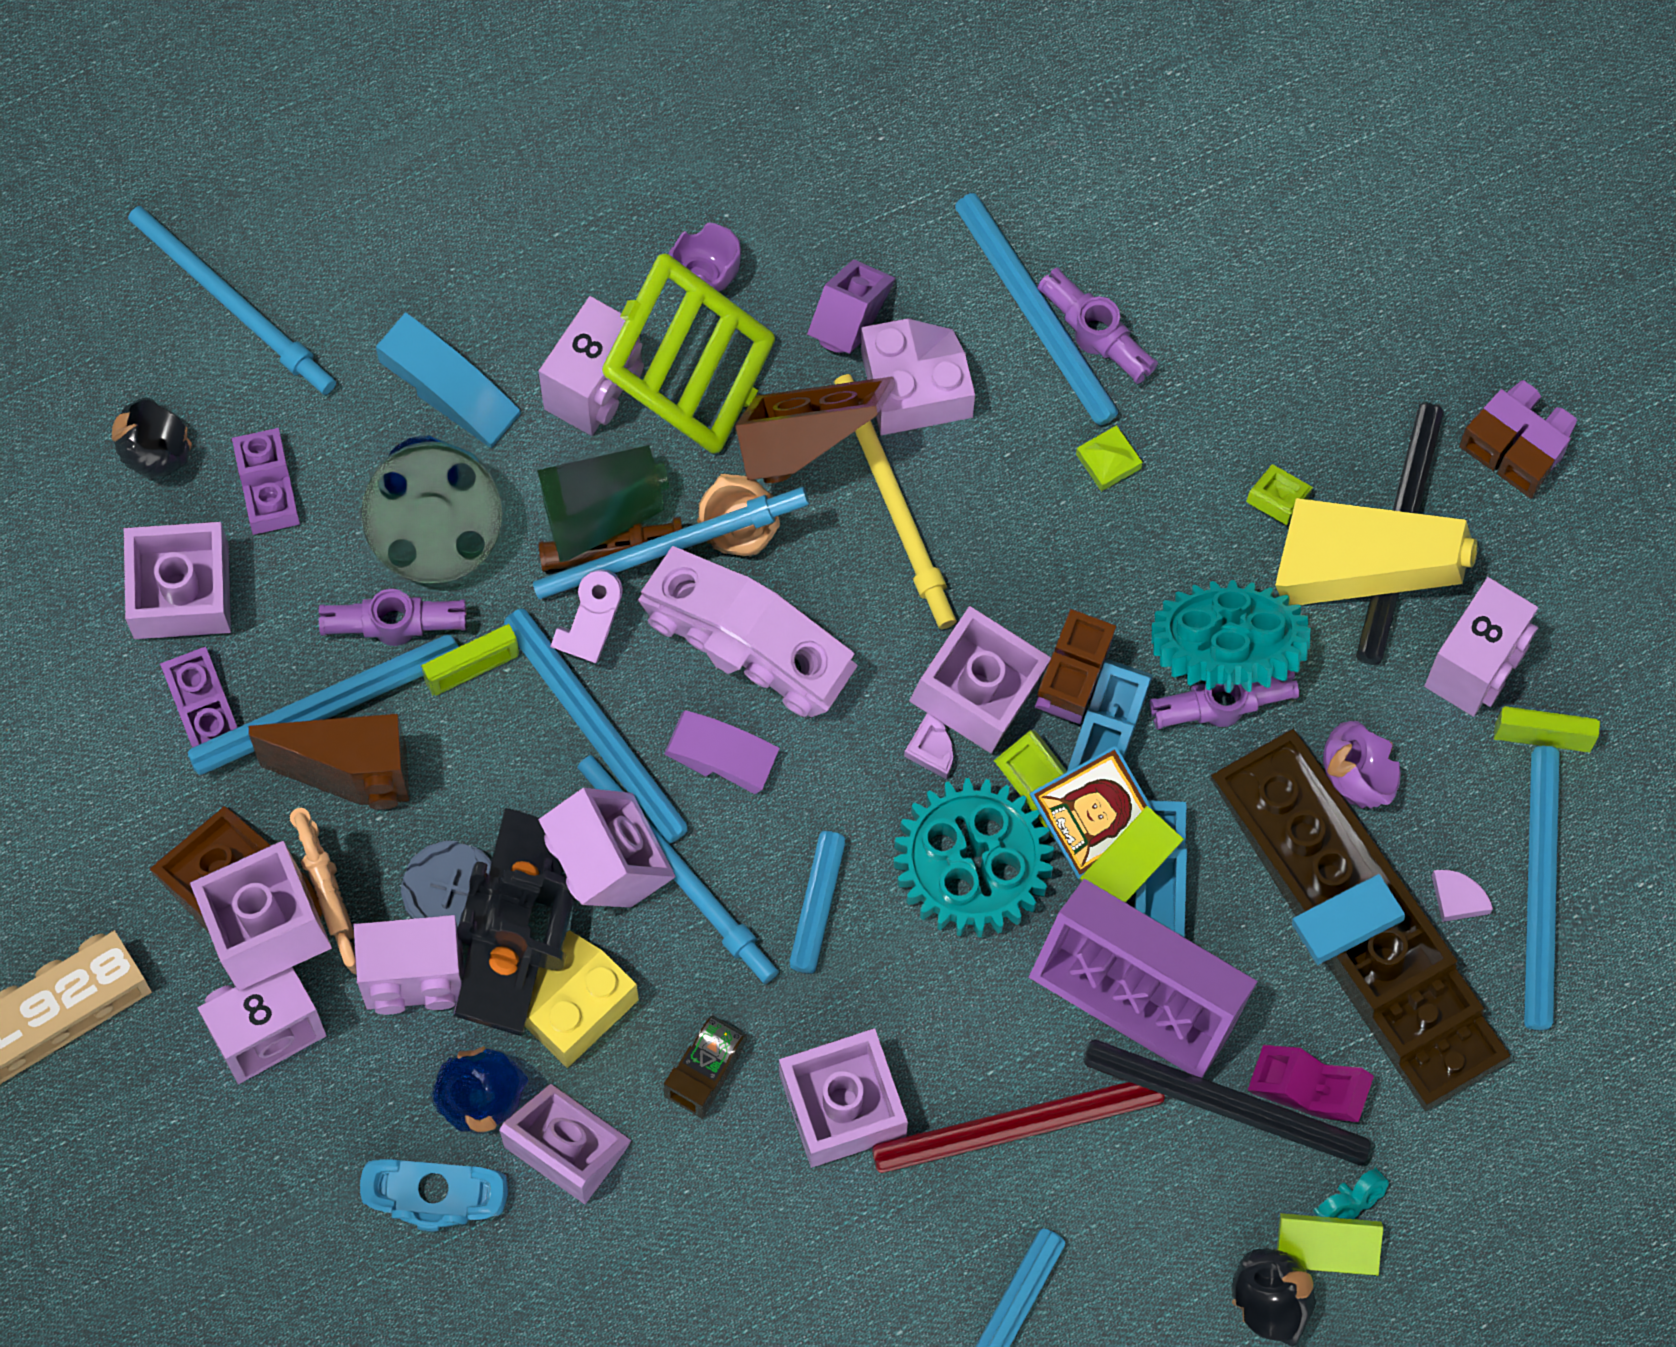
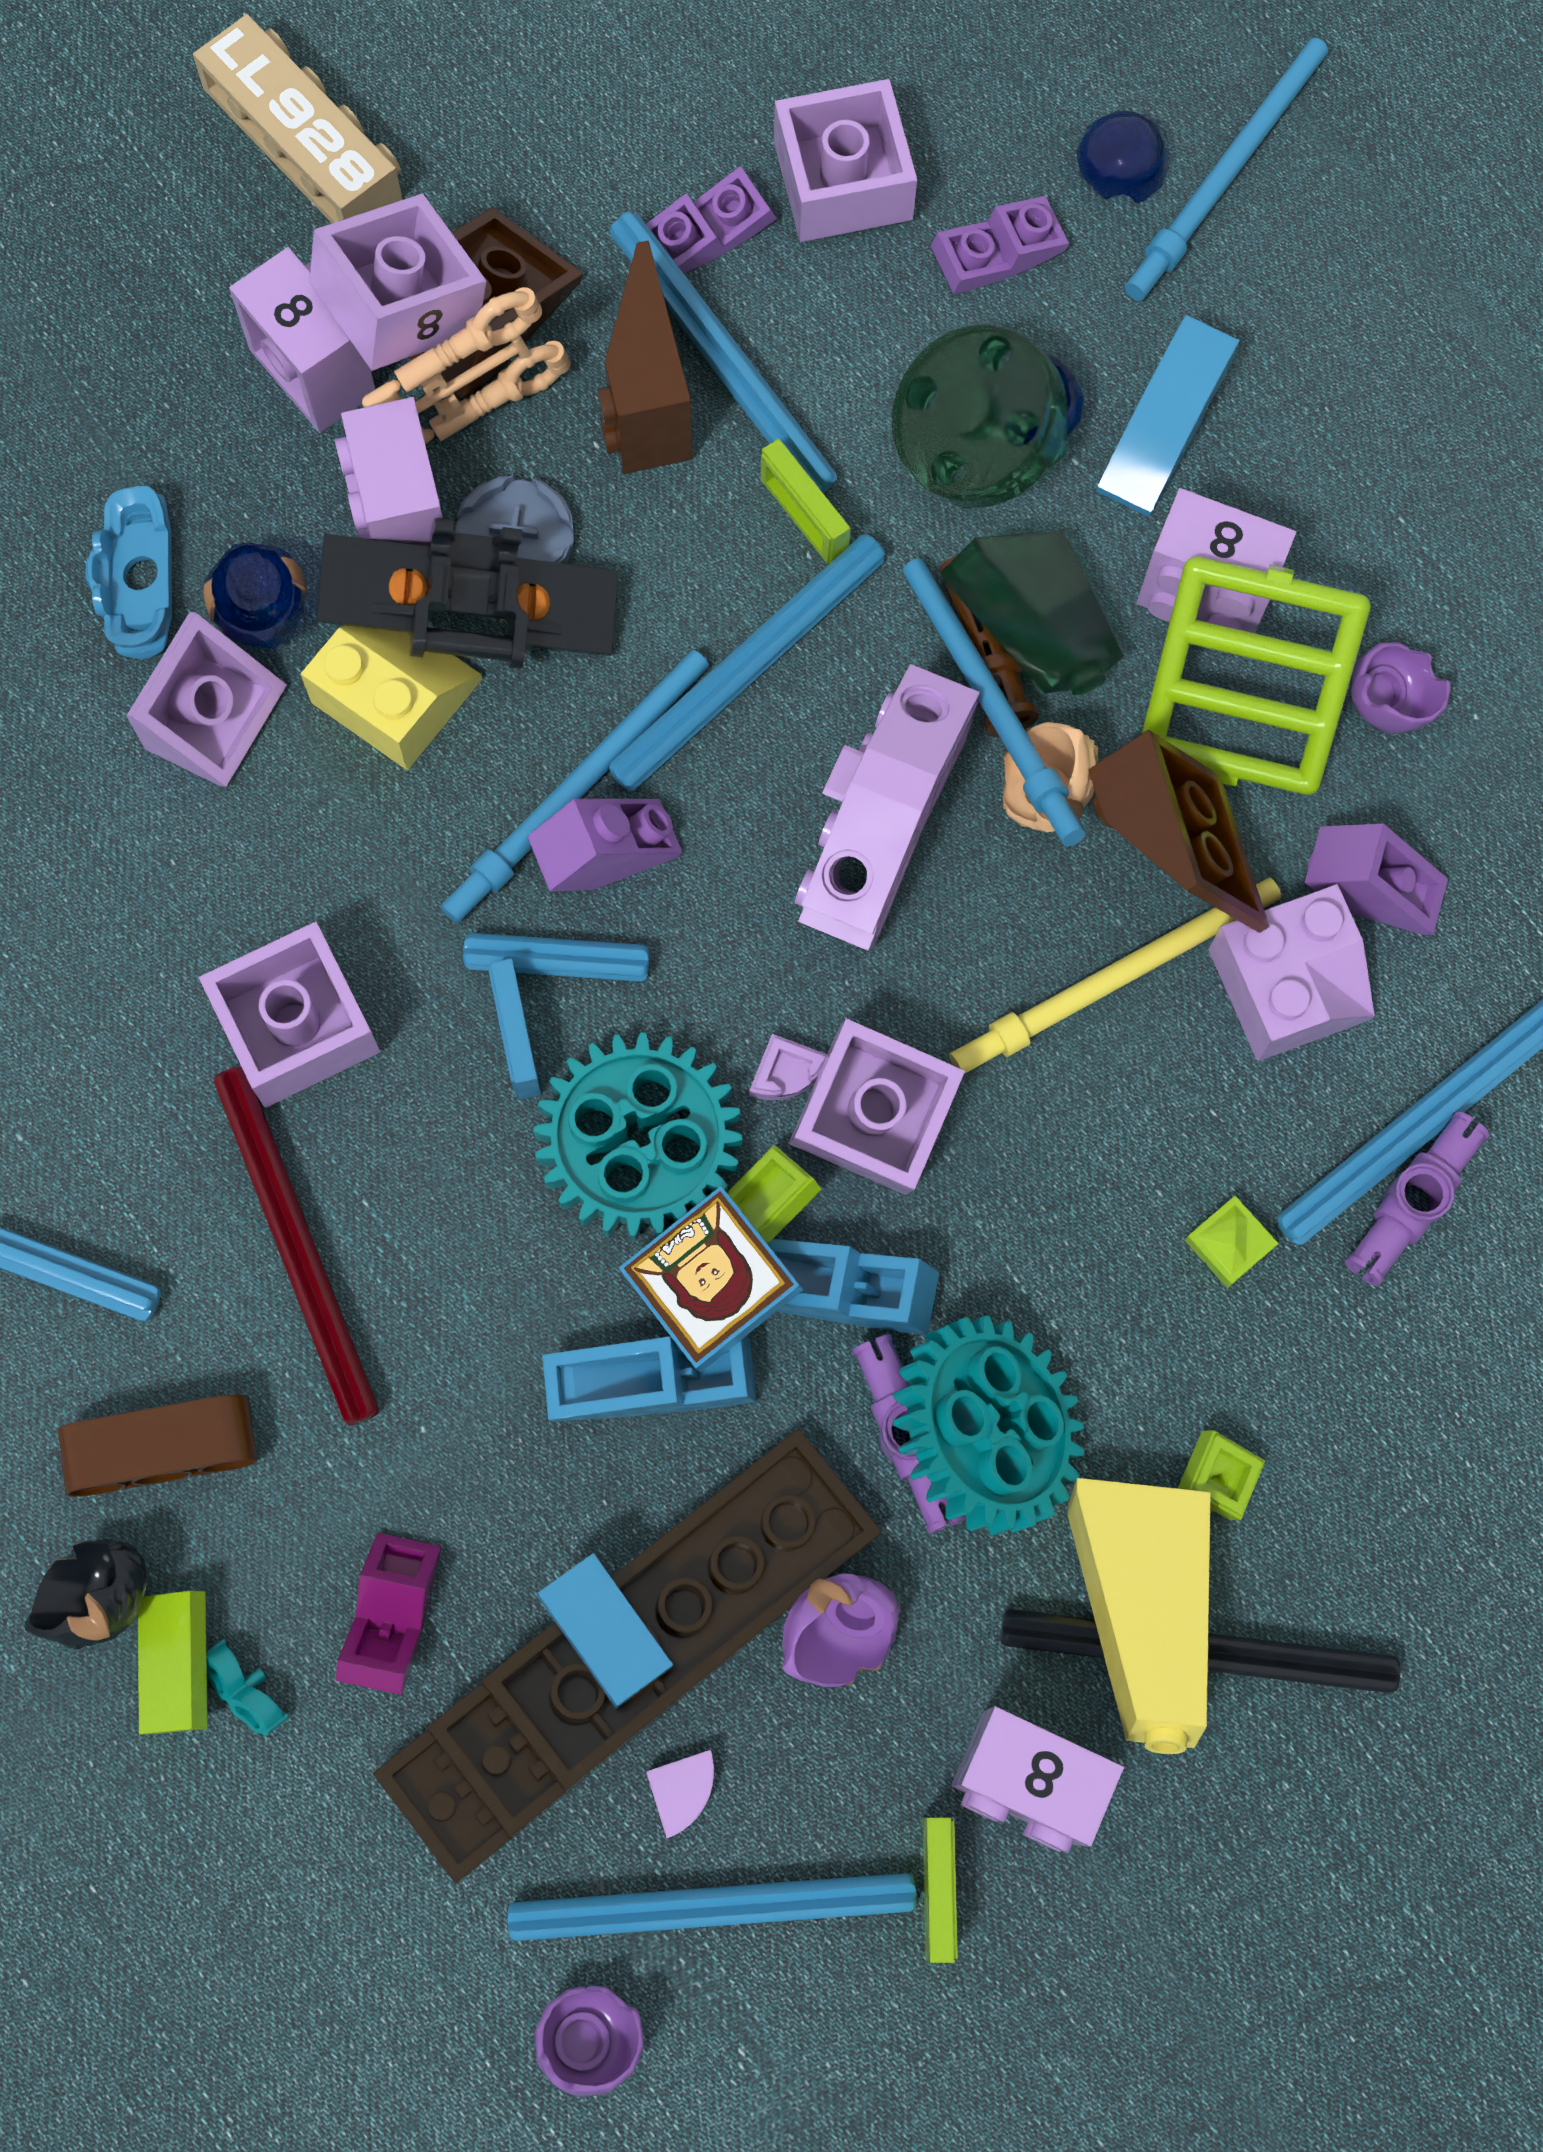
camera: 80 degrees right, 5 degrees up
black hair [112,398,192,478] -> none
medium lavender pin [319,589,467,646] -> none
lavender brick [538,788,676,908] -> none
lavender leg [550,569,623,663] -> none
leg [663,1015,748,1119] -> none
medium lavender slope [664,710,780,794] -> none
medium lavender brick [1028,879,1258,1078] -> none
reddish brown hips [1035,609,1116,724] -> none
lime tile [1079,806,1184,903] -> none
black axle [1083,1039,1371,1165] -> none
hips [1459,380,1577,499] -> none
none -> reddish brown beam [58,1394,258,1497]
none -> dark azure tile [488,958,541,1099]
none -> medium lavender slope [527,799,683,891]
none -> medium lavender hair [533,1985,644,2097]
none -> clear blue hair [1076,111,1169,203]

